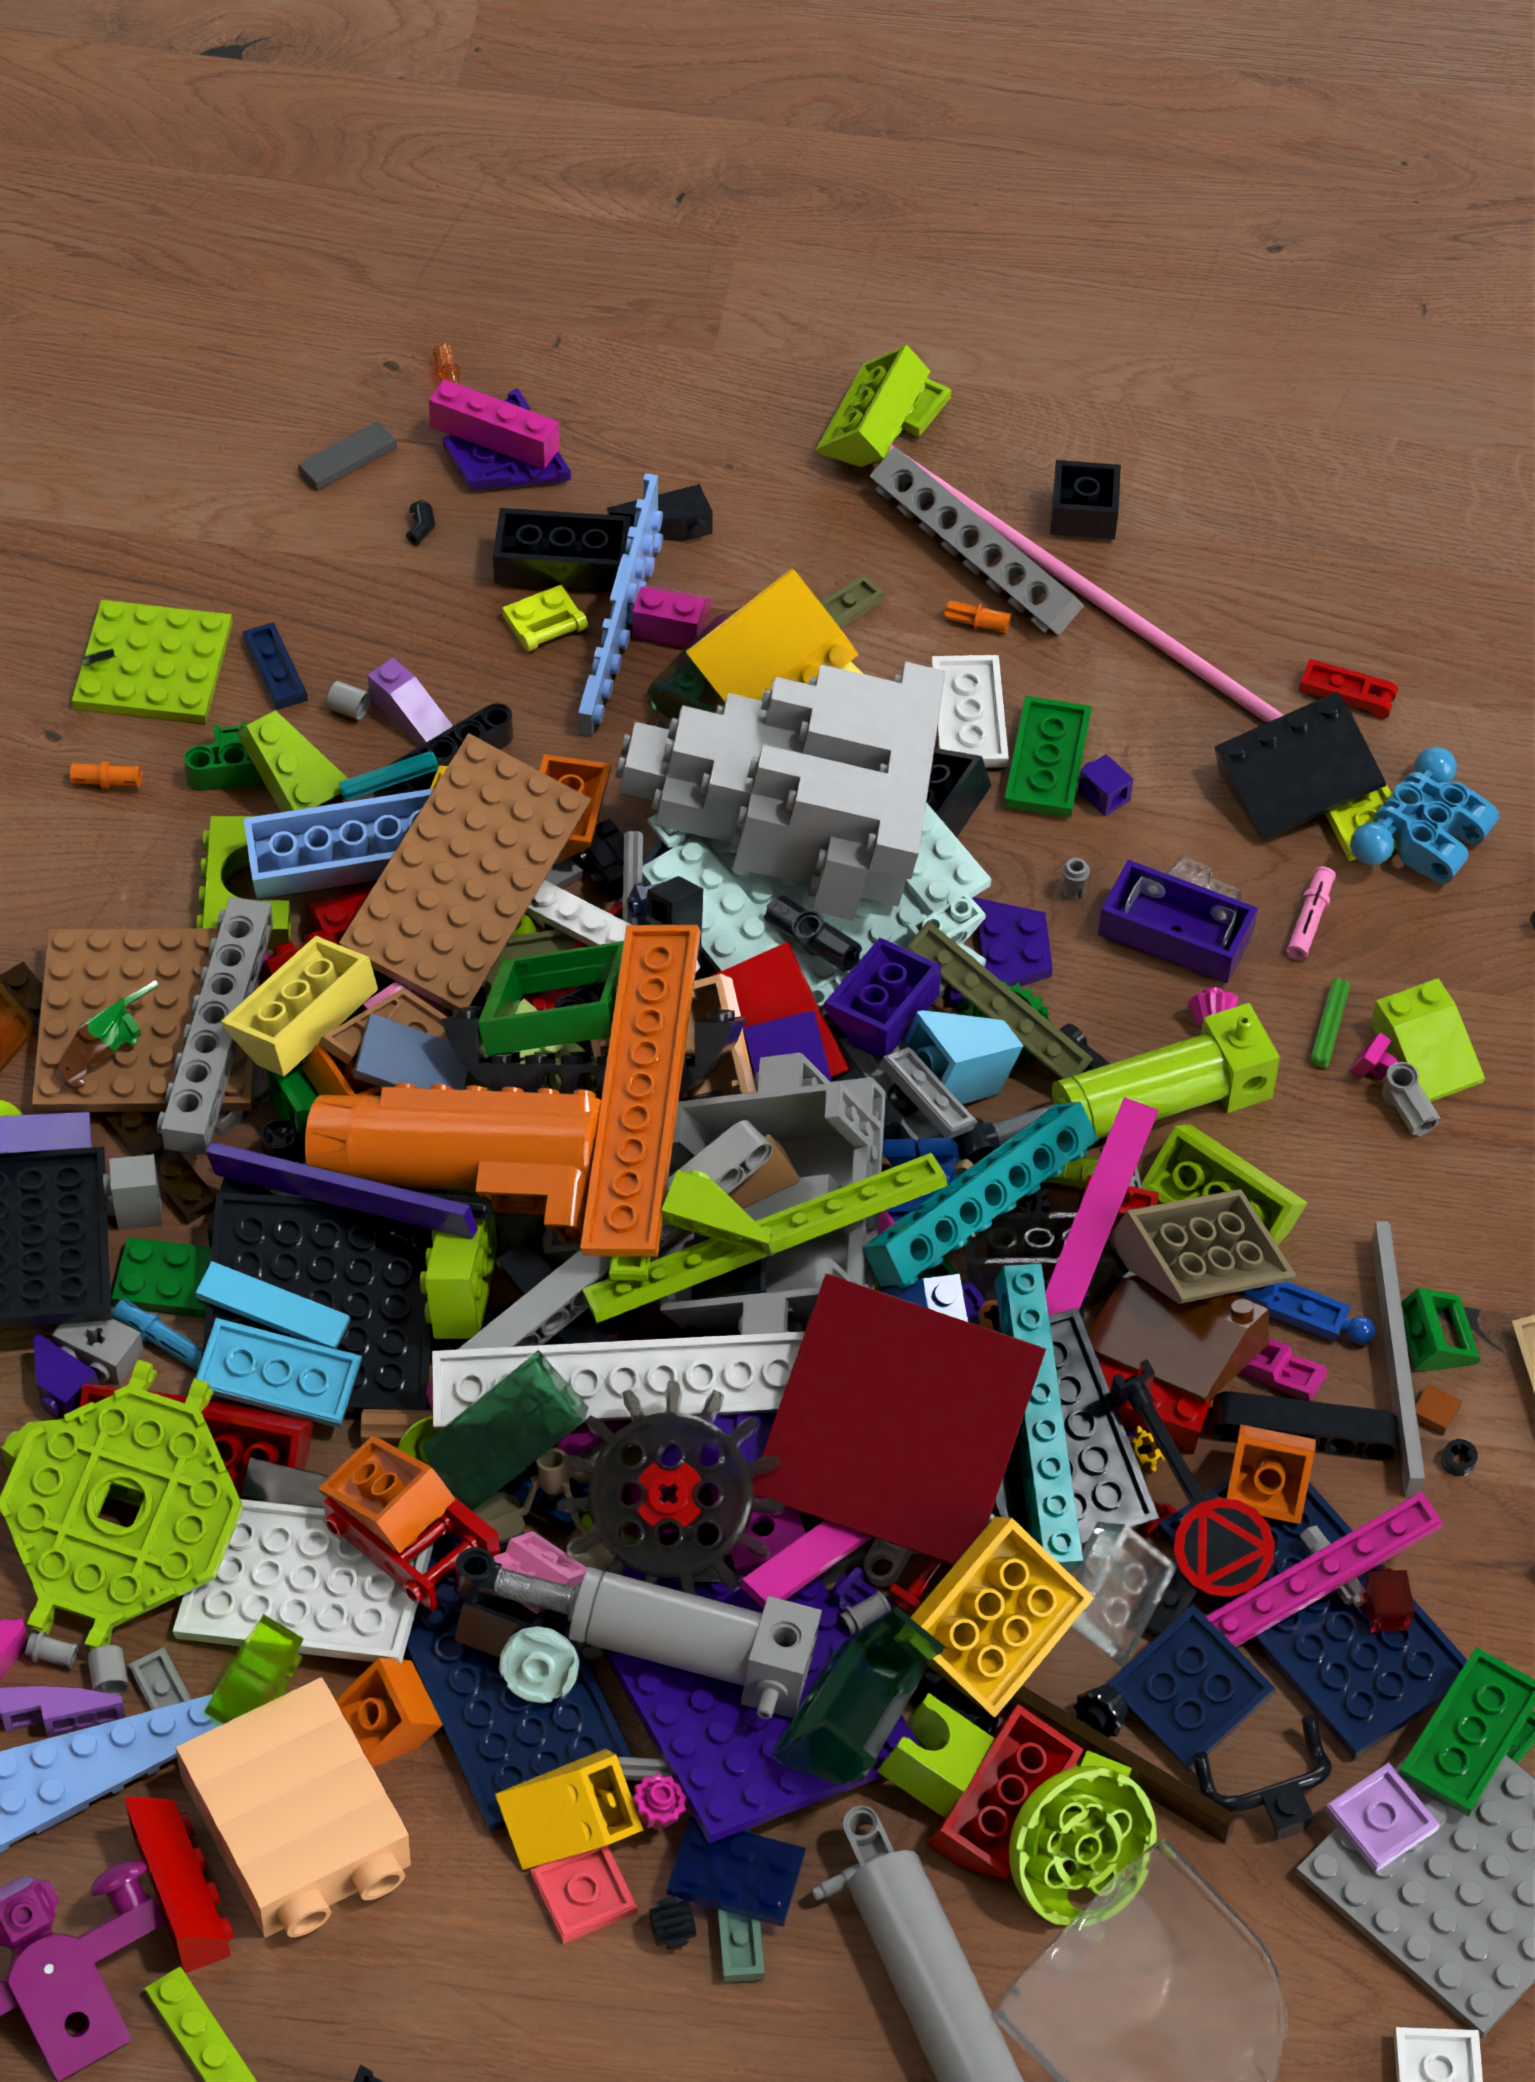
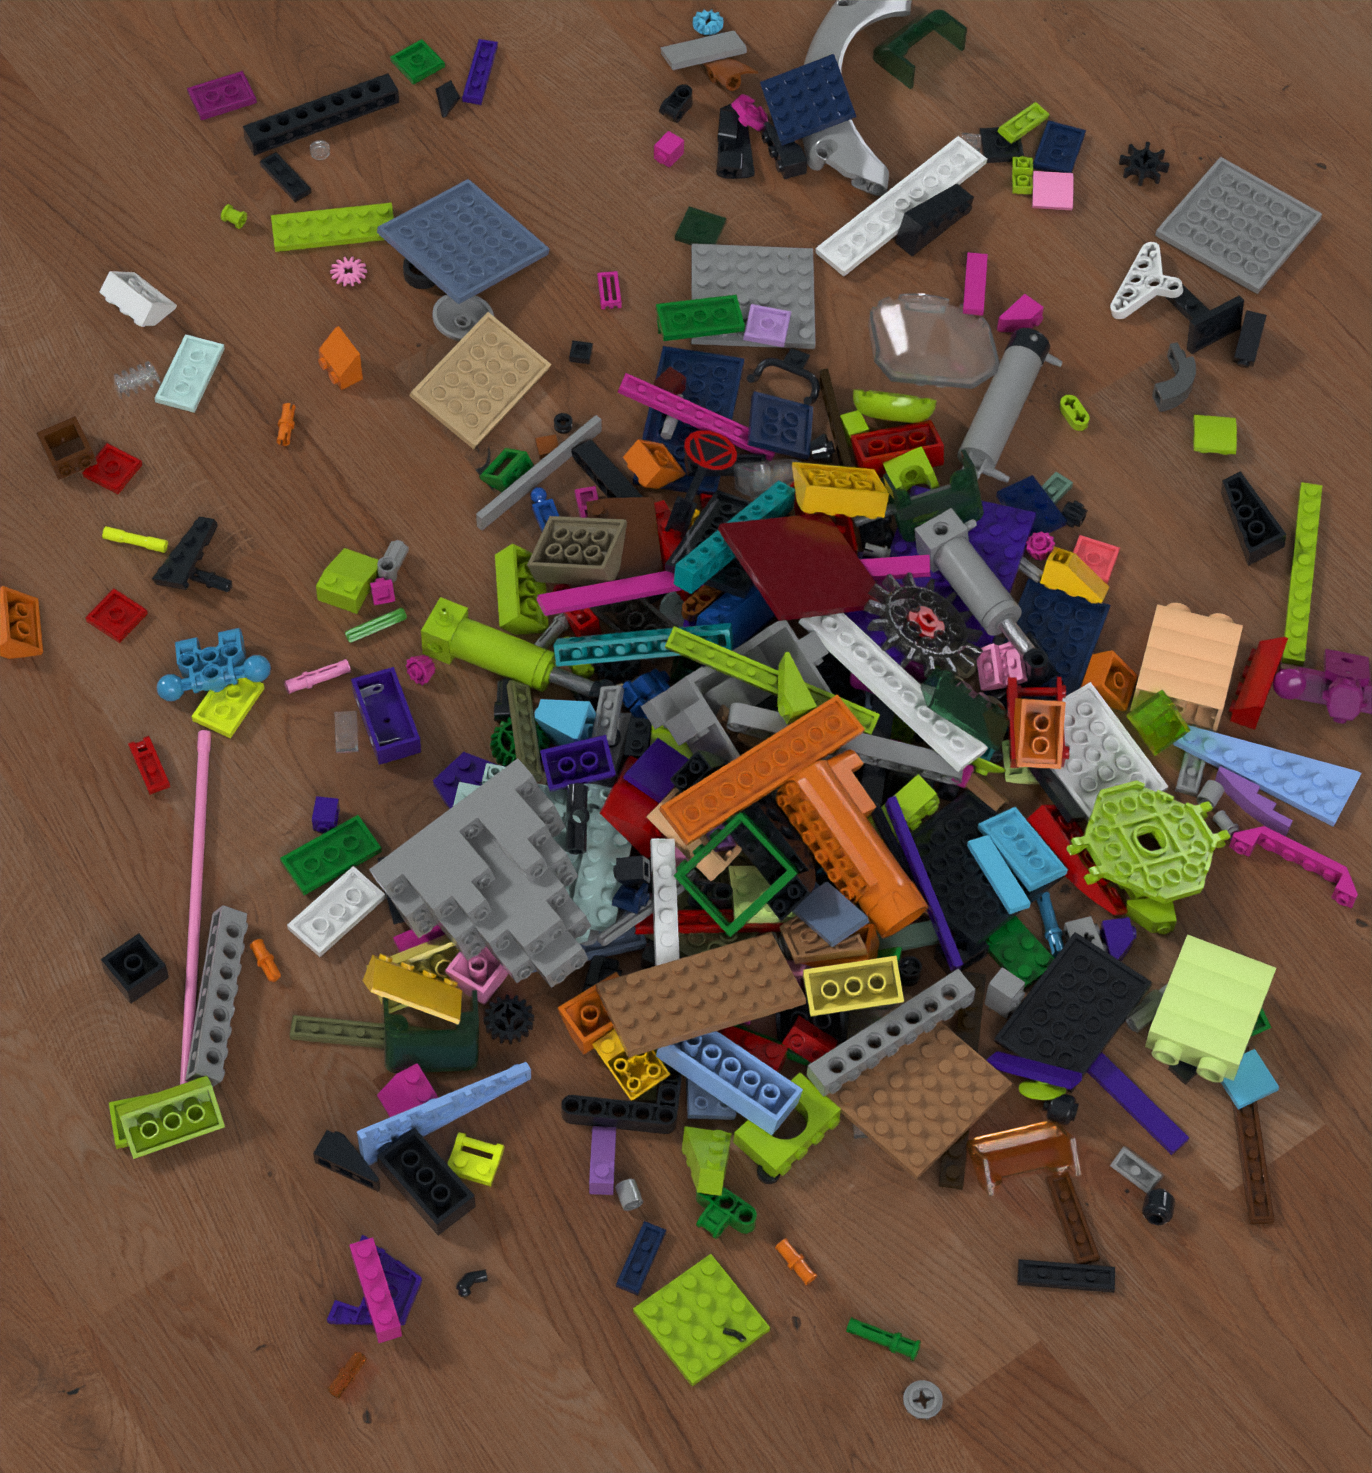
camera: 135 degrees left, 5 degrees up
animal [56,981,159,1088] -> none
dark grey tile [298,421,397,490] -> none
teal axle [339,751,438,801] -> none
light aqua tile [499,1626,579,1703] -> none
light grey pin [1062,858,1090,900] -> none
black slope [1214,692,1386,842] -> none

